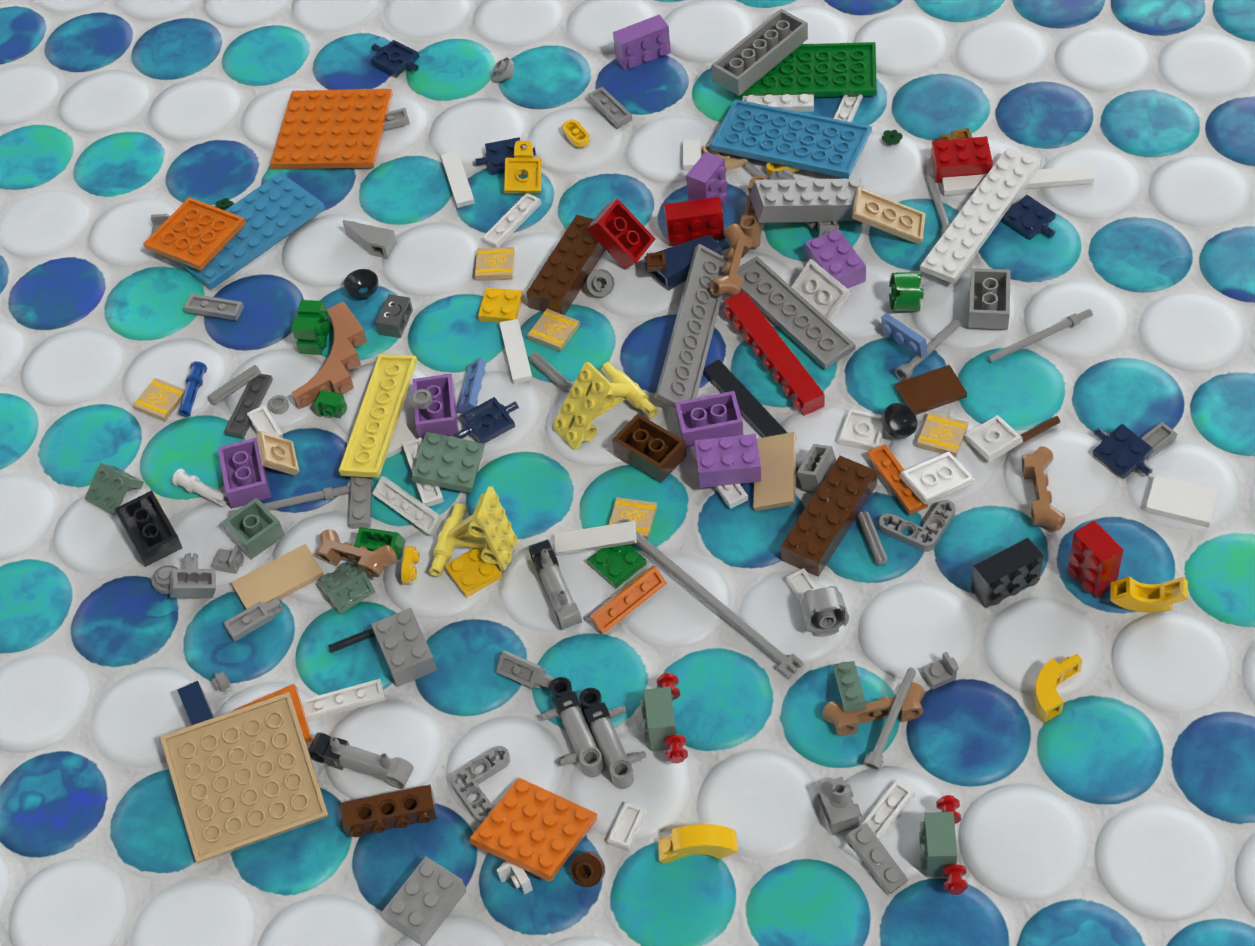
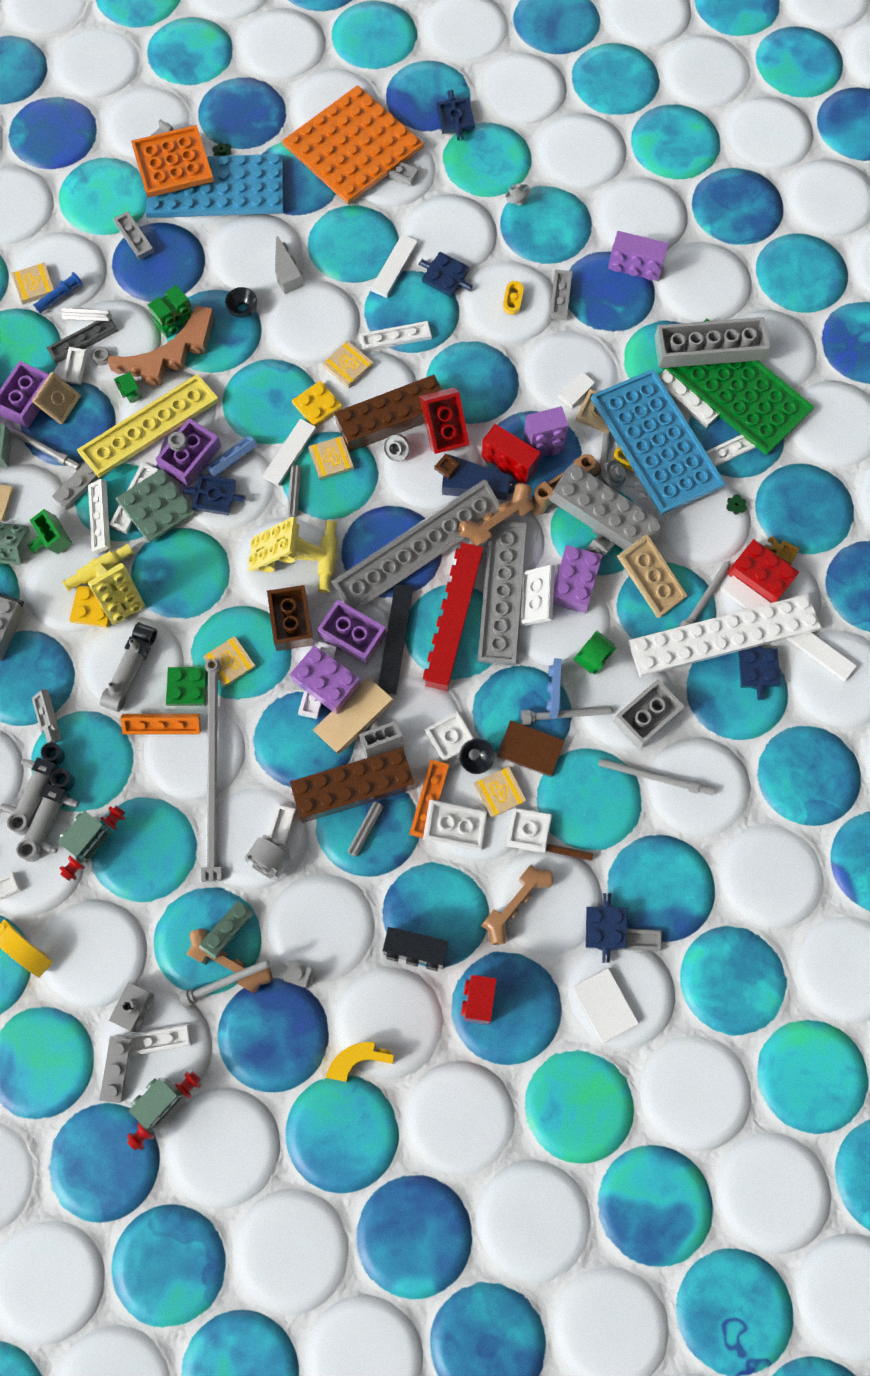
camera: 35 degrees right, 20 degrees up
medium nougat plate [316,529,397,578] -> none
dark grey brick [375,294,413,338] -> none
yellow plate [401,546,420,584] -> none
yellow plate [504,141,542,194] -> none
white tile [555,521,637,555] -> none
light grey beam [879,500,955,552] -> none
yellow arch [1111,576,1188,613] -> none

